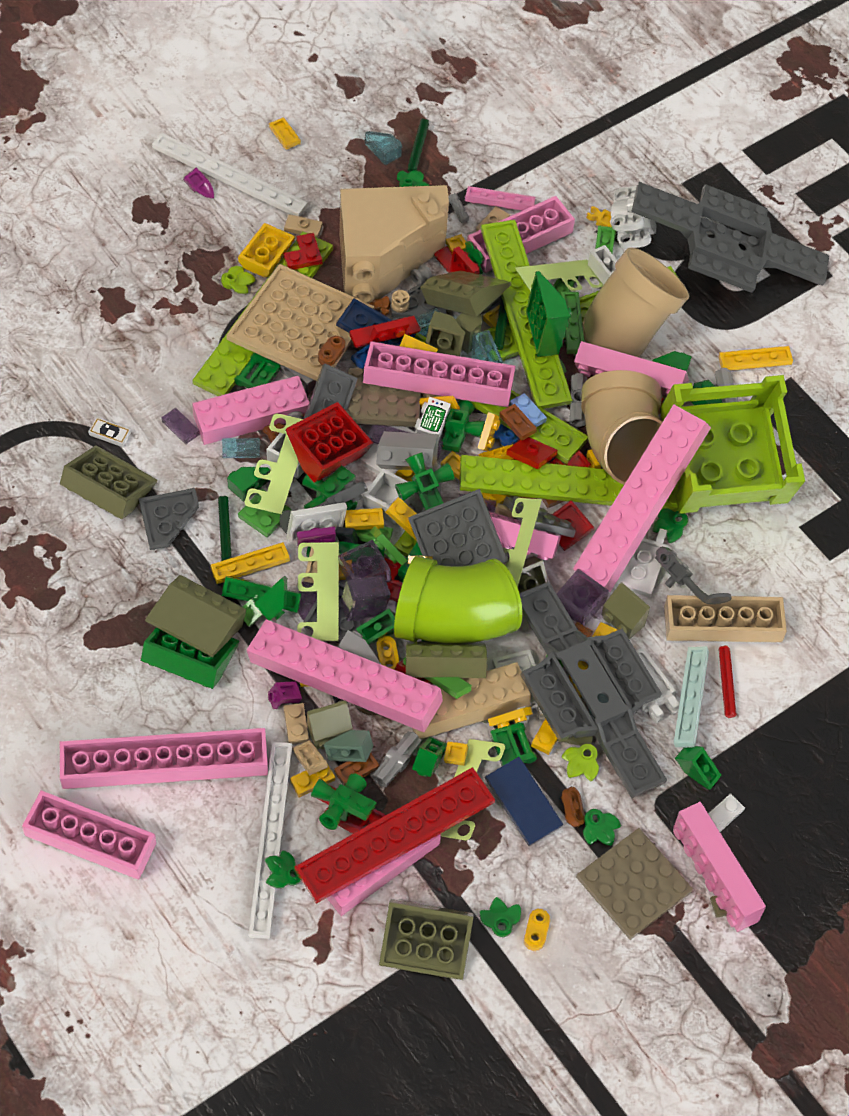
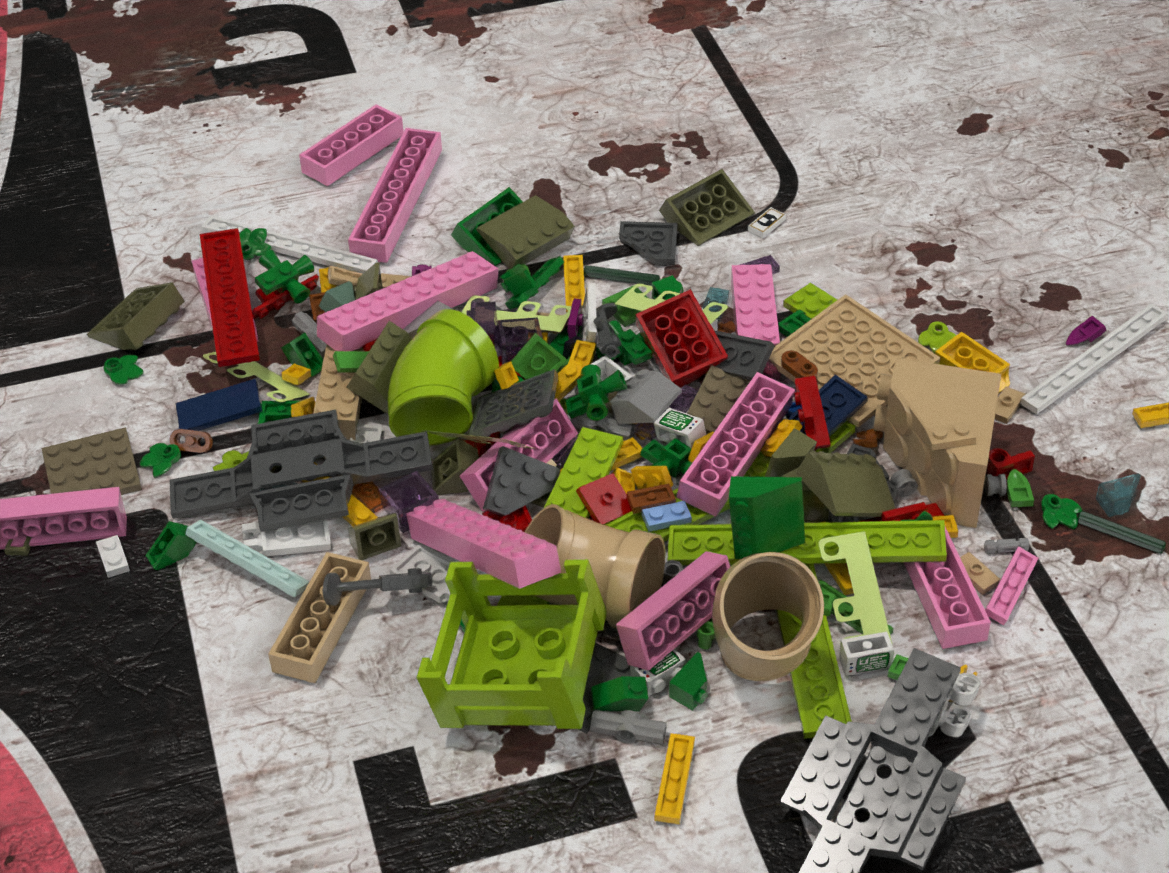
camera: 115 degrees right, 15 degrees down
tan wheel [391,290,409,313] -> none
yellow plate [524,909,550,951] -> none
red axle [718,645,736,718] -> none

